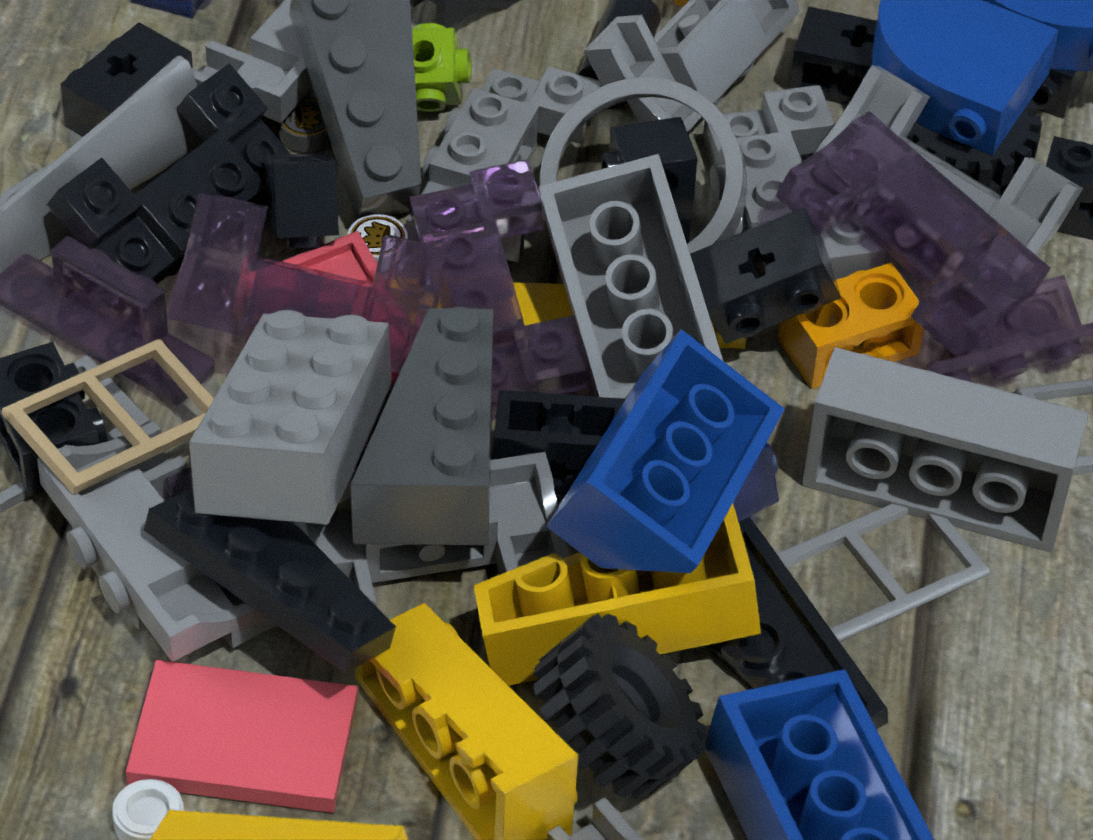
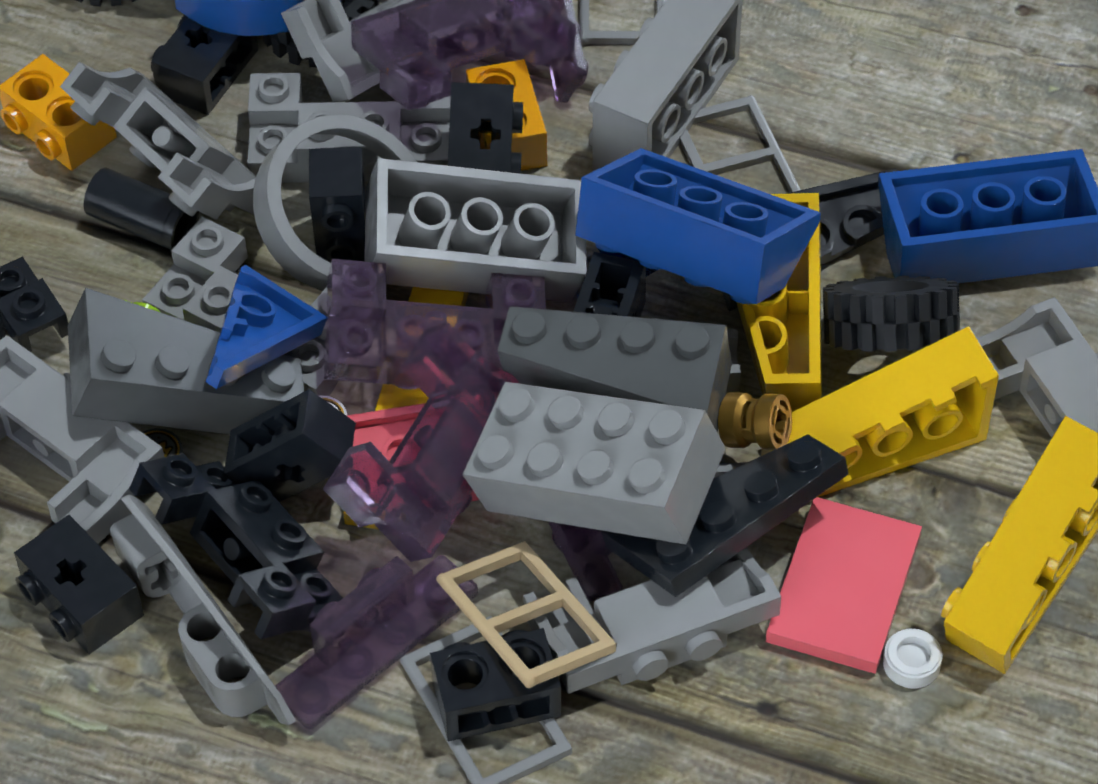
camera: 75 degrees left, 5 degrees up
none -> blue wing [205,265,328,389]
none -> pearl gold wheel [718,392,792,450]

